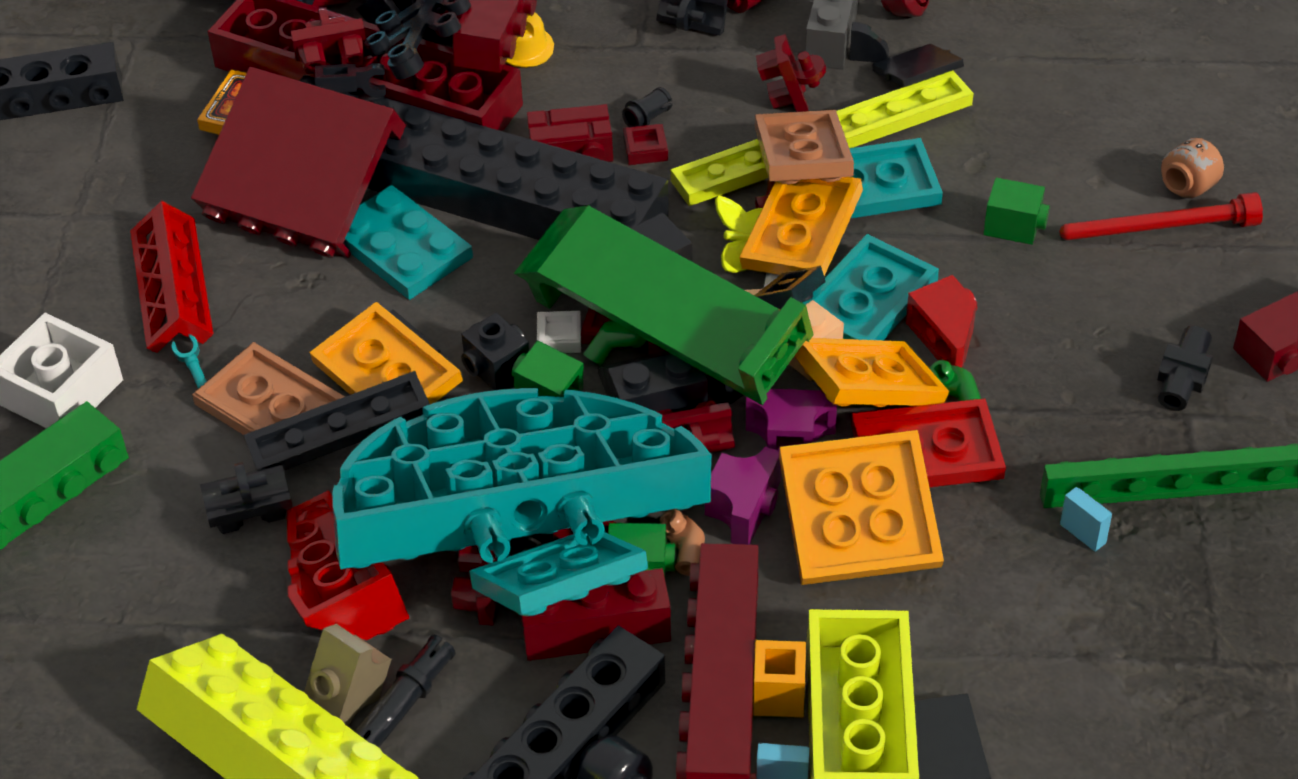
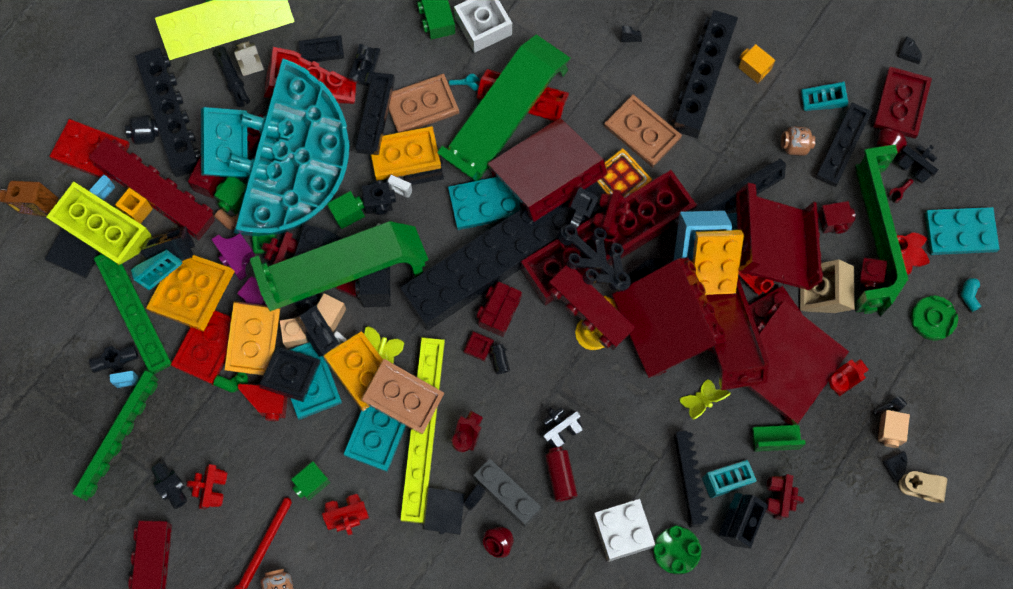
camera: 120 degrees right, 25 degrees up
none -> black axle [89,345,139,373]
none -> green plate [94,254,172,375]
none -> teal slope [131,250,183,290]
none -> black hinge [141,226,195,270]
none -> red hips [186,464,227,510]
none -> black tile [259,346,320,402]
none -> black plate [299,35,345,62]
none -> red hips [322,494,369,536]
none -> white tile [388,175,412,198]
none -> green panel [437,34,571,181]
none -> nougat tile [604,94,682,168]

